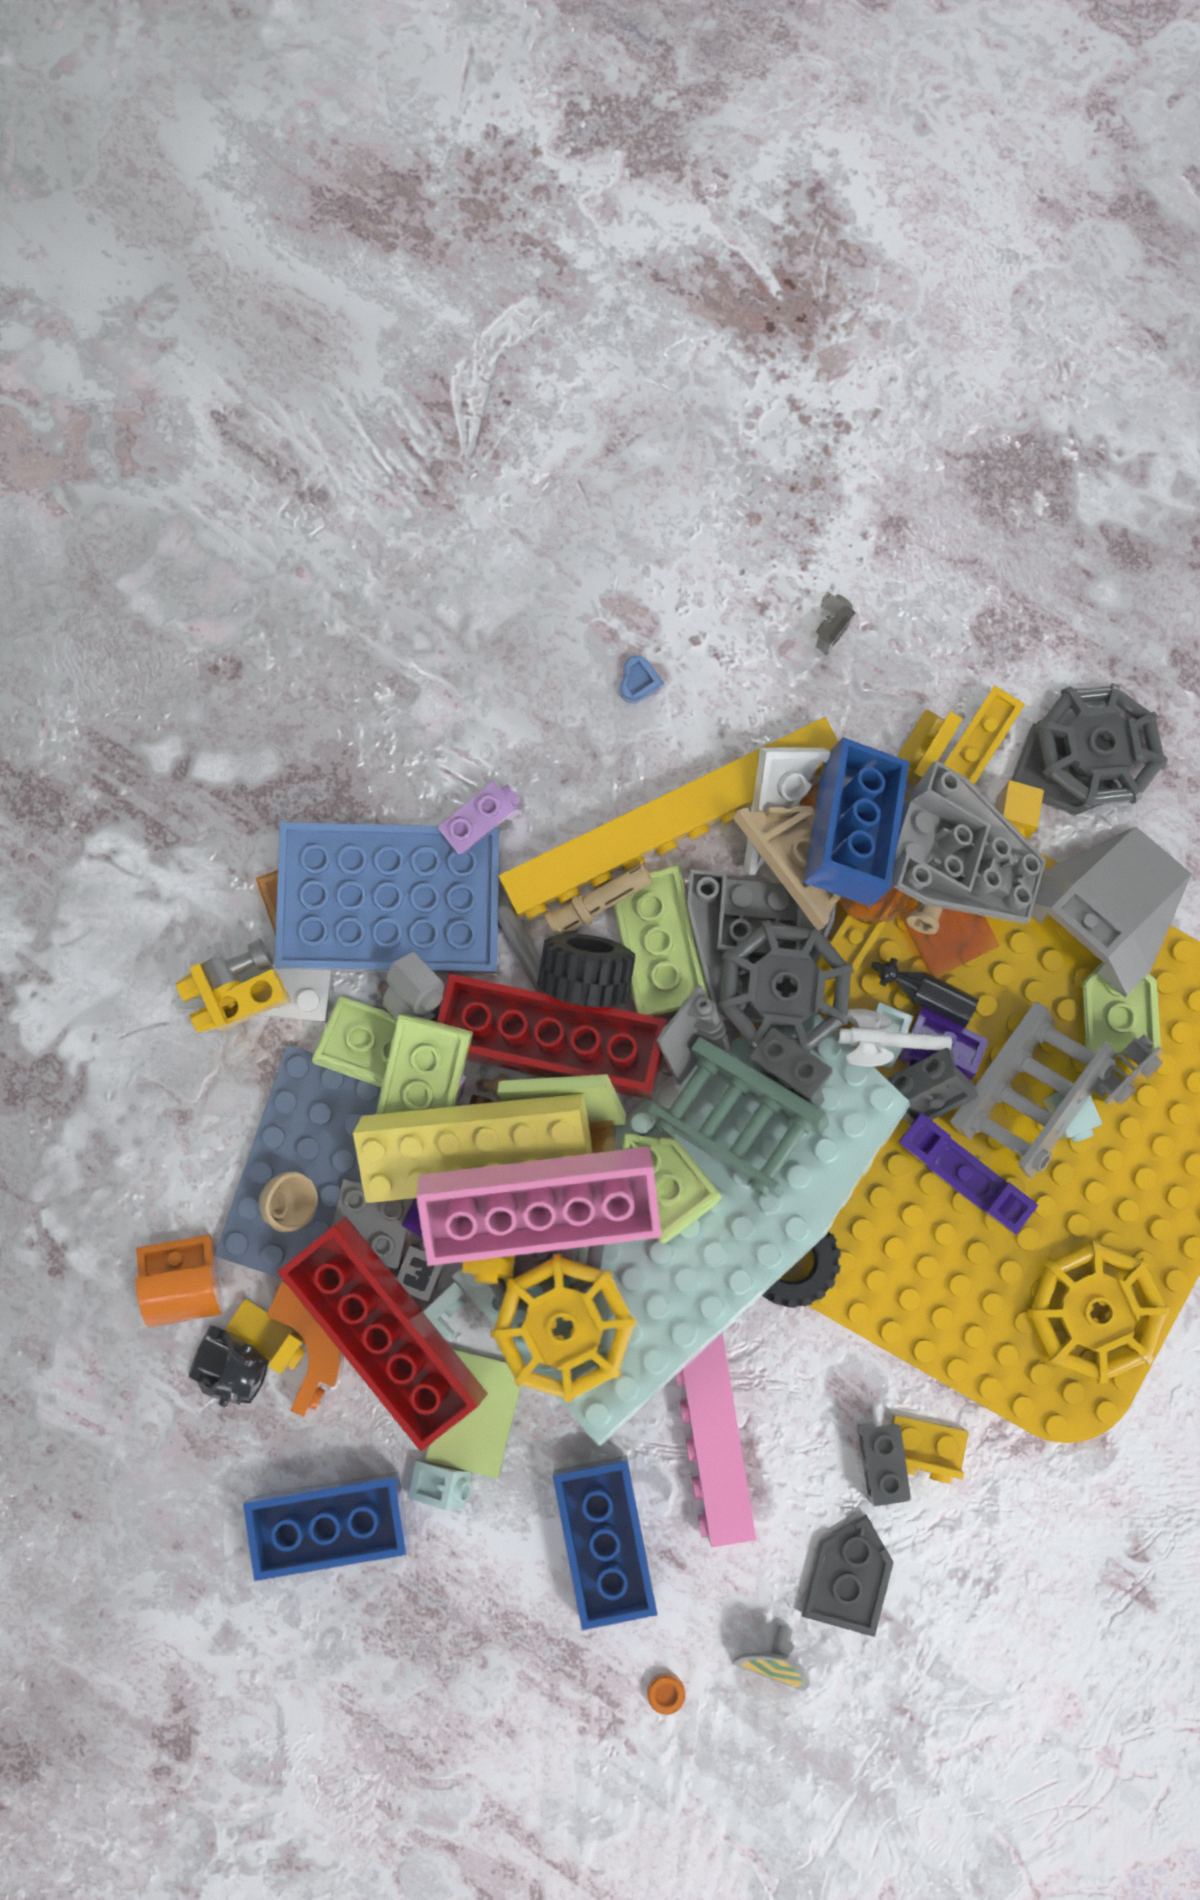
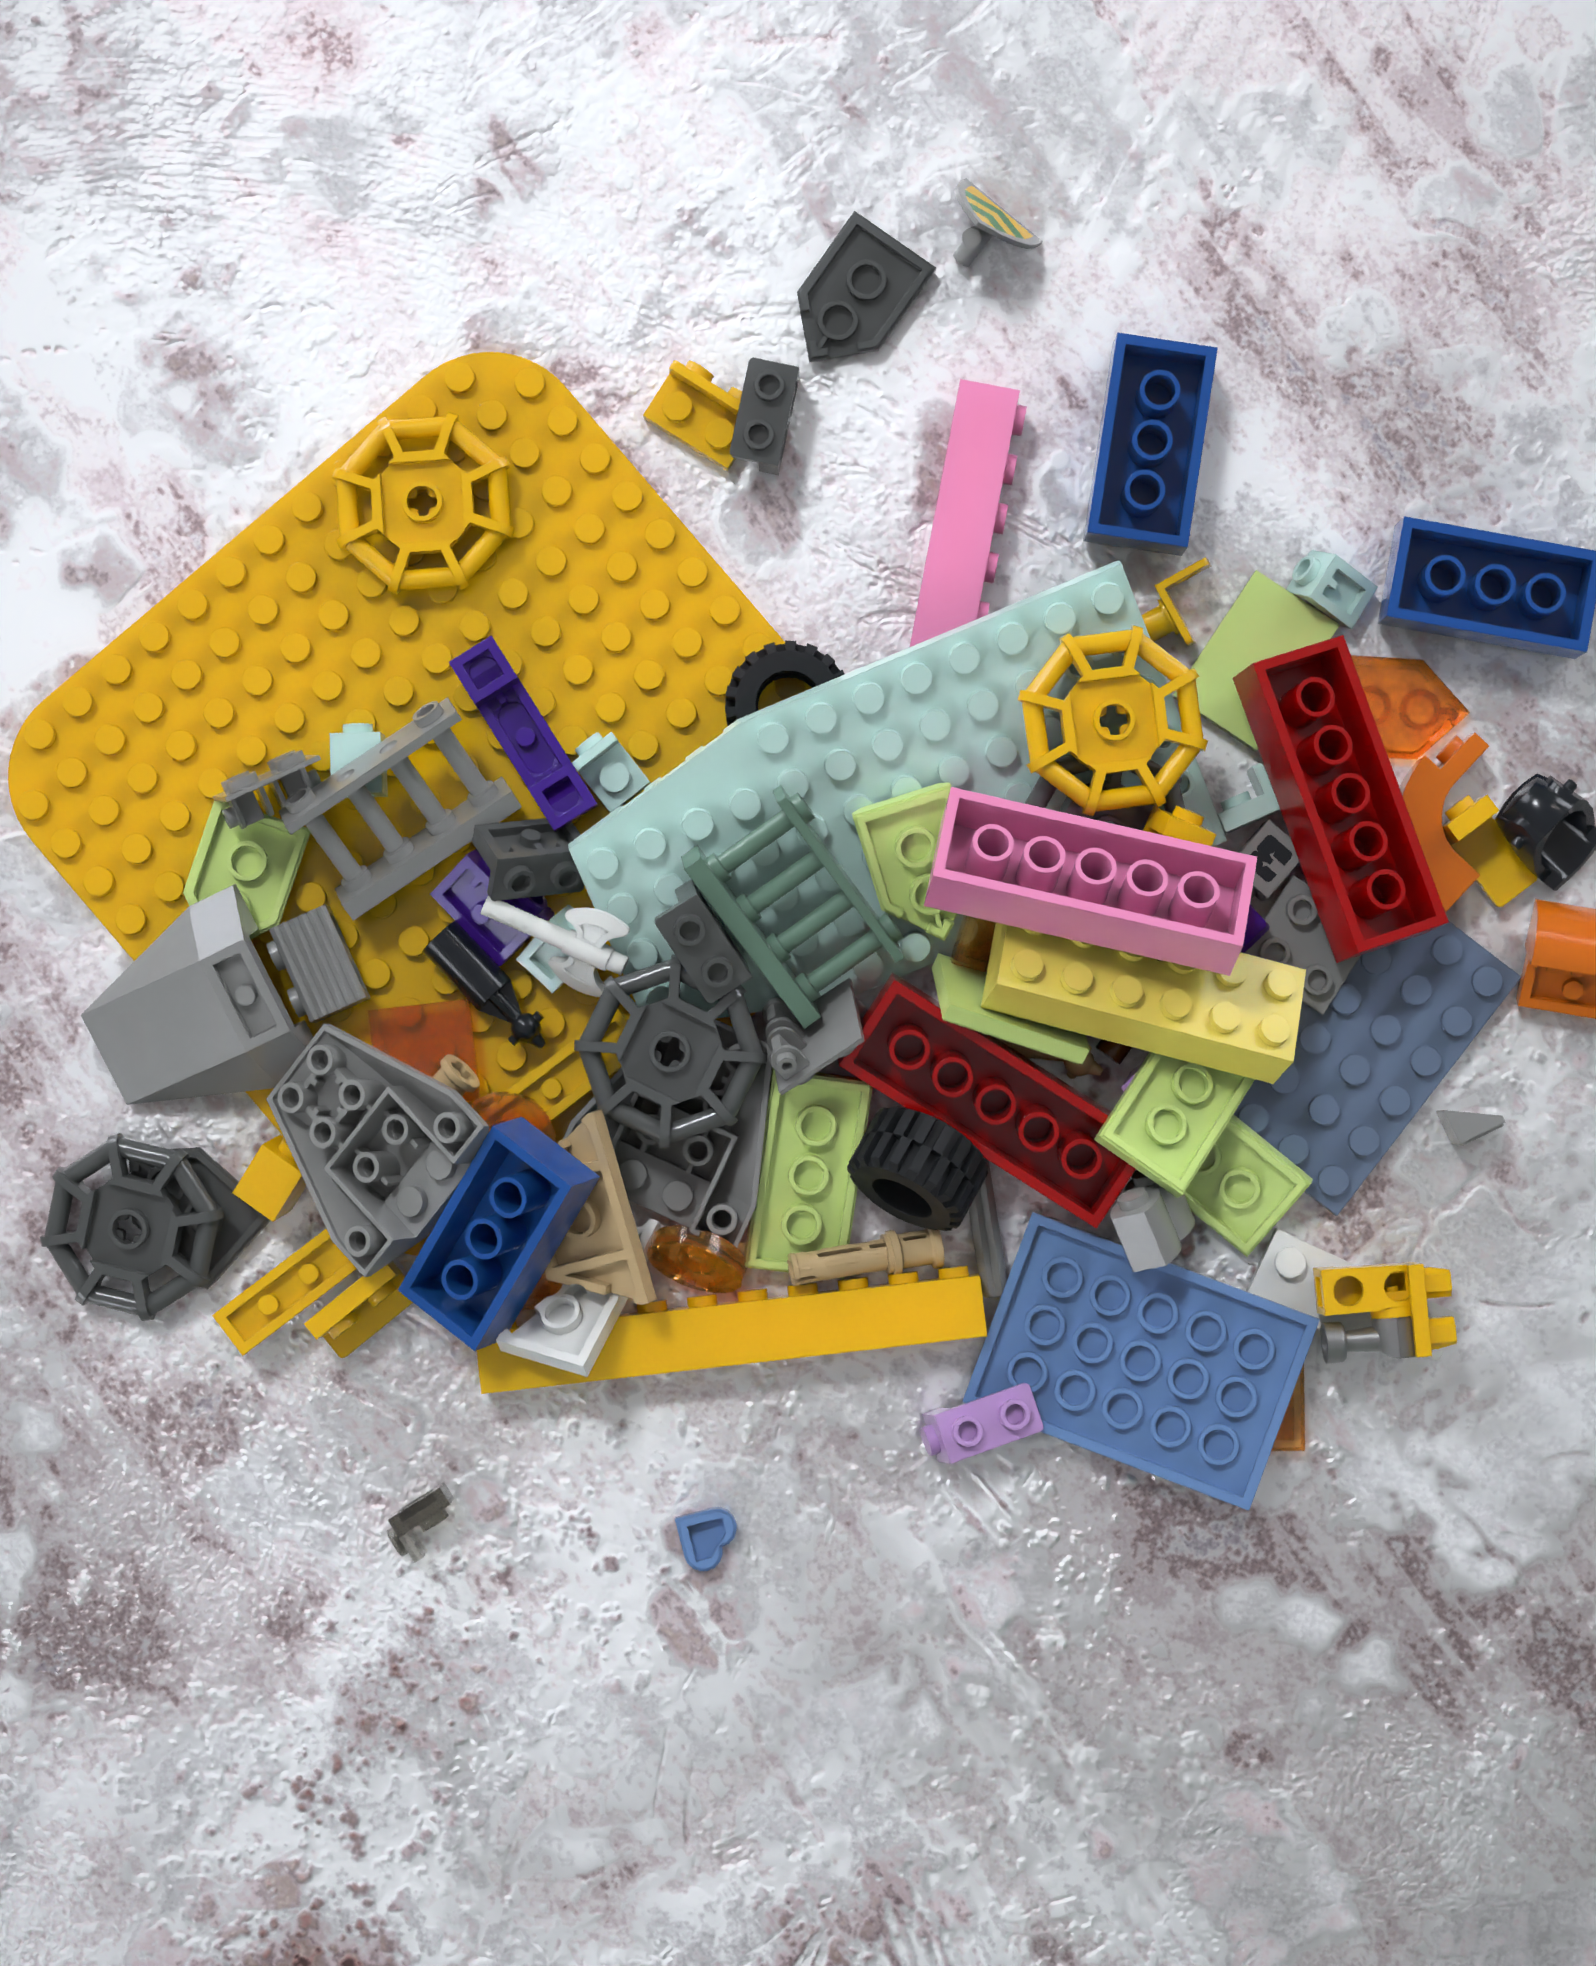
camera: 155 degrees left, 5 degrees up
tan piece [259,1171,318,1232] -> none
orange tile [647,1672,686,1715] -> none
none -> light grey brick [266,905,371,1023]
none -> light aqua bracket [572,732,651,813]
none -> clear orange tile [647,1225,747,1293]
none -> yellow bracket [1142,557,1211,647]
none -> clear orange tile [1351,655,1470,760]
none -> light grey slope [1436,1110,1506,1146]

